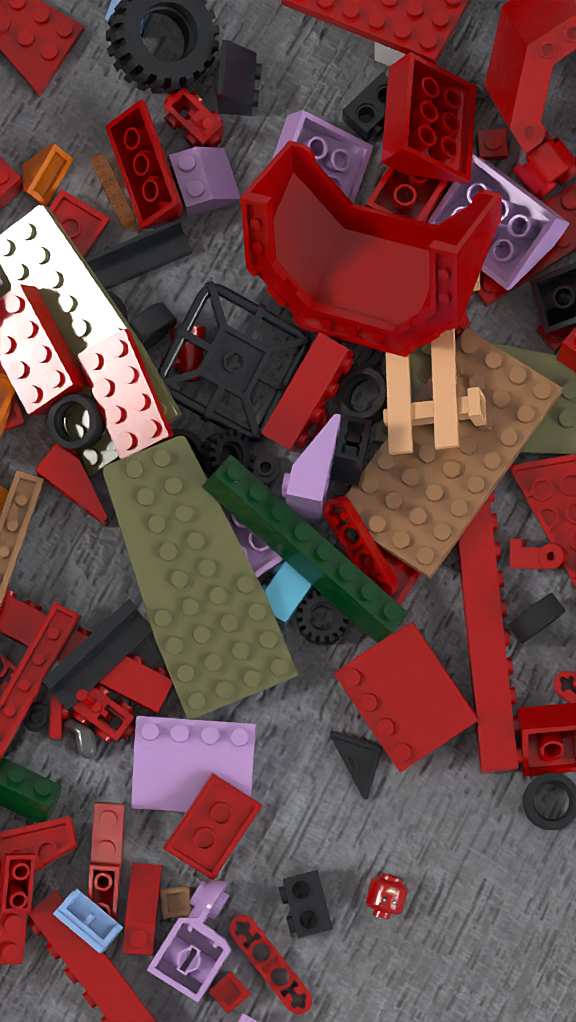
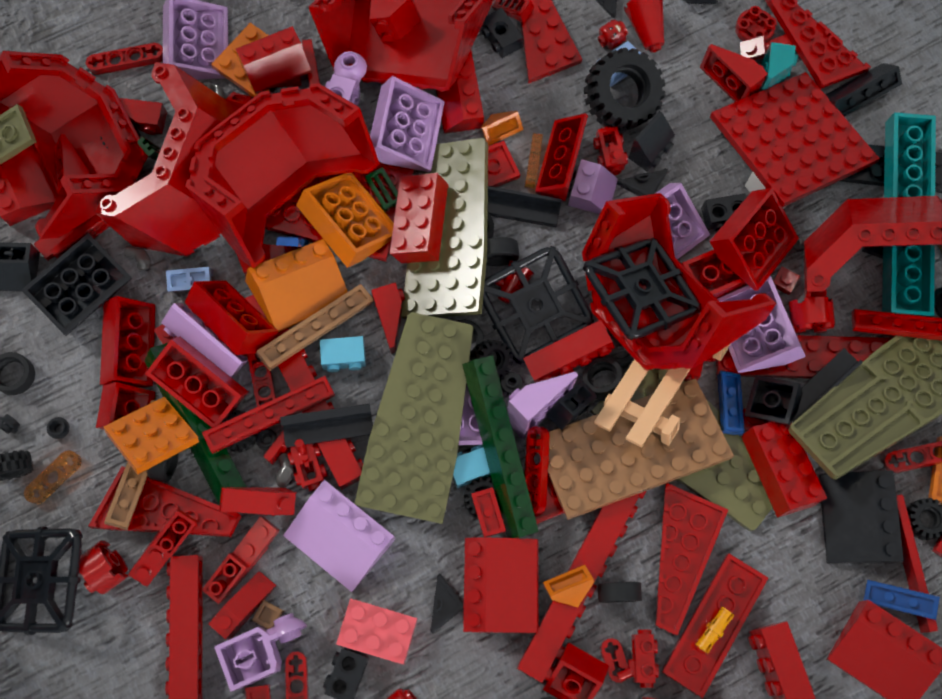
camera: 30 degrees right, 5 degrees down
black tyre [47,394,106,449] -> none
light blue hinge [53,889,124,954] -> none
plate [77,329,174,459] -> none
red tile [163,772,263,880] -> none
red leg [510,539,568,569] -> none
none -> red slope [219,487,296,515]
none -> medium azure brick [320,336,366,372]
none -> coral brick [336,598,418,665]
none -> red plate [471,487,506,537]
none -> orange slope [543,565,594,607]
none -> black plate [583,238,701,340]
none -> black tile [617,168,668,196]
none -> blue tile [717,371,745,436]

